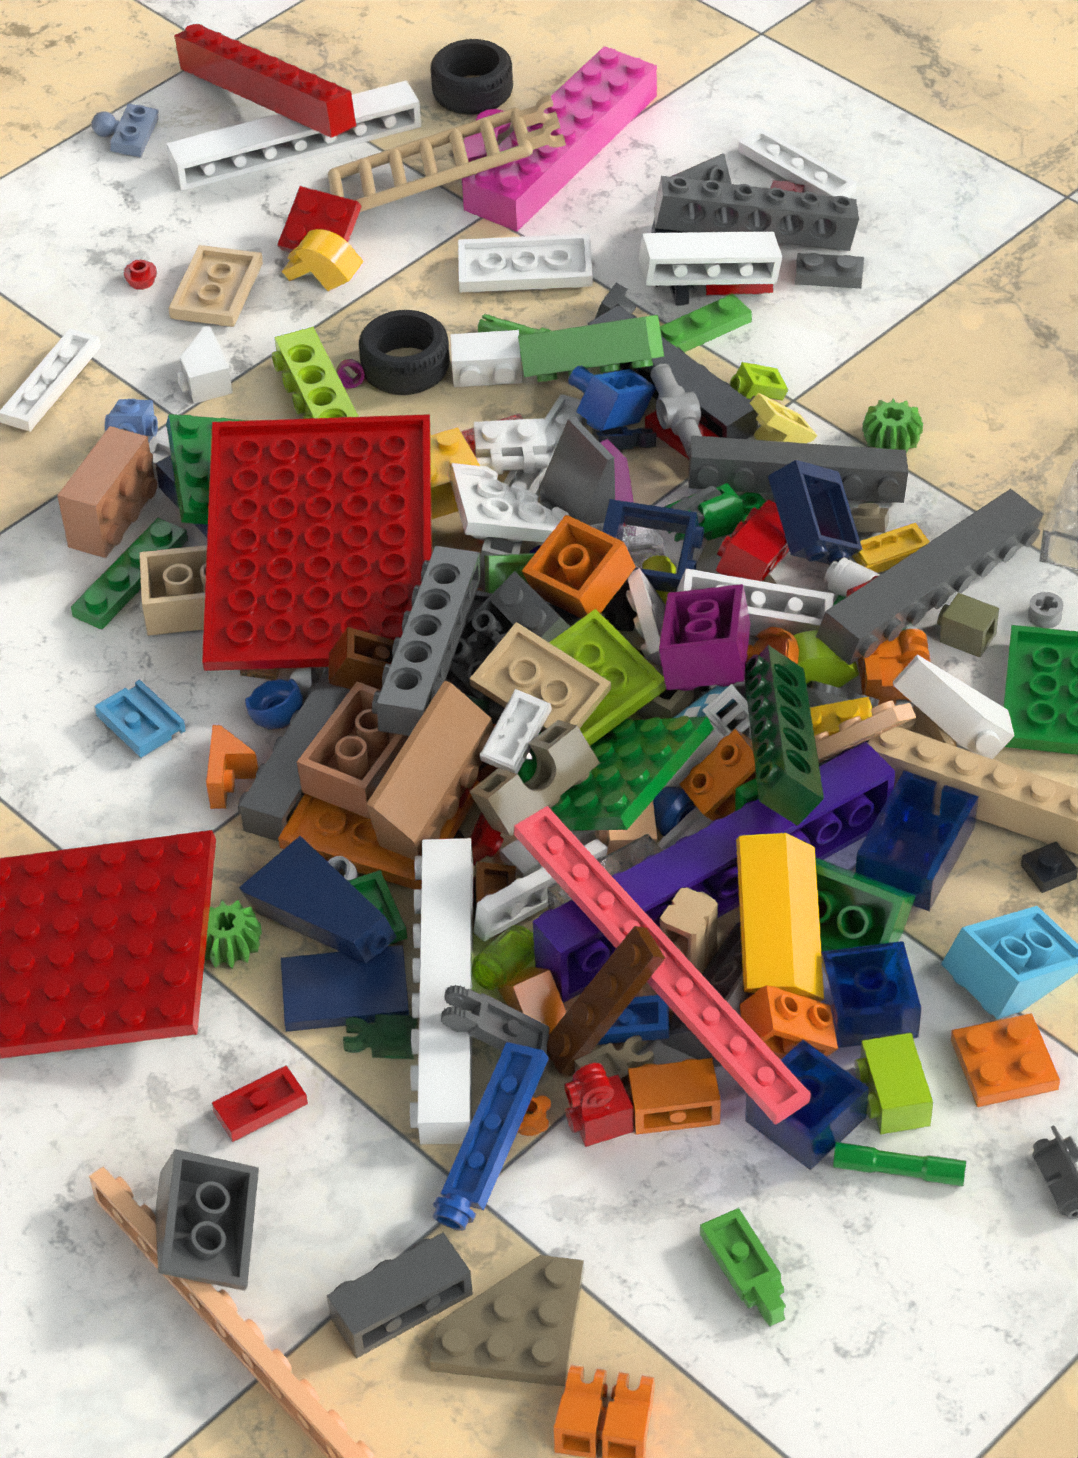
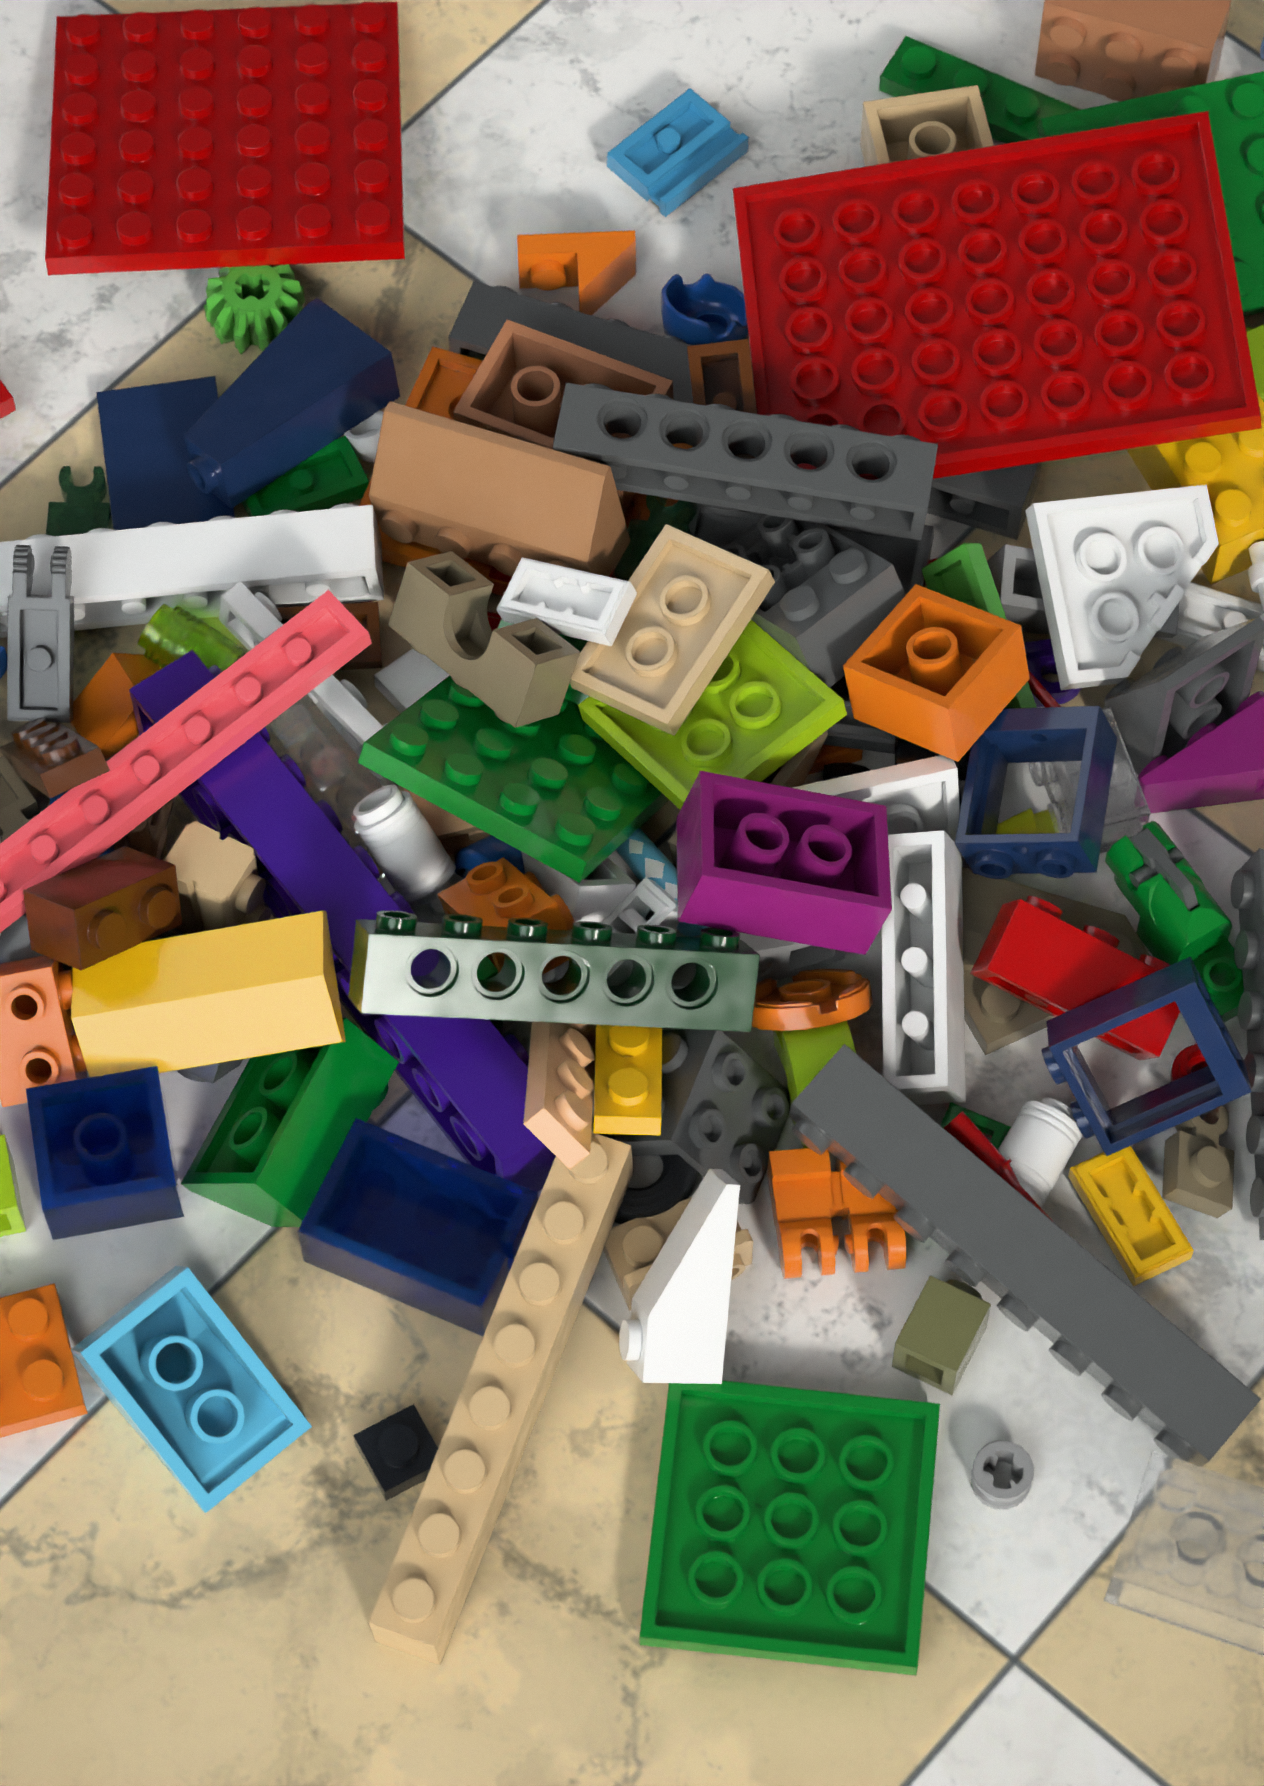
camera: 85 degrees right, 15 degrees up
none -> reddish brown brick [23,846,182,971]
none -> white head [353,785,456,904]

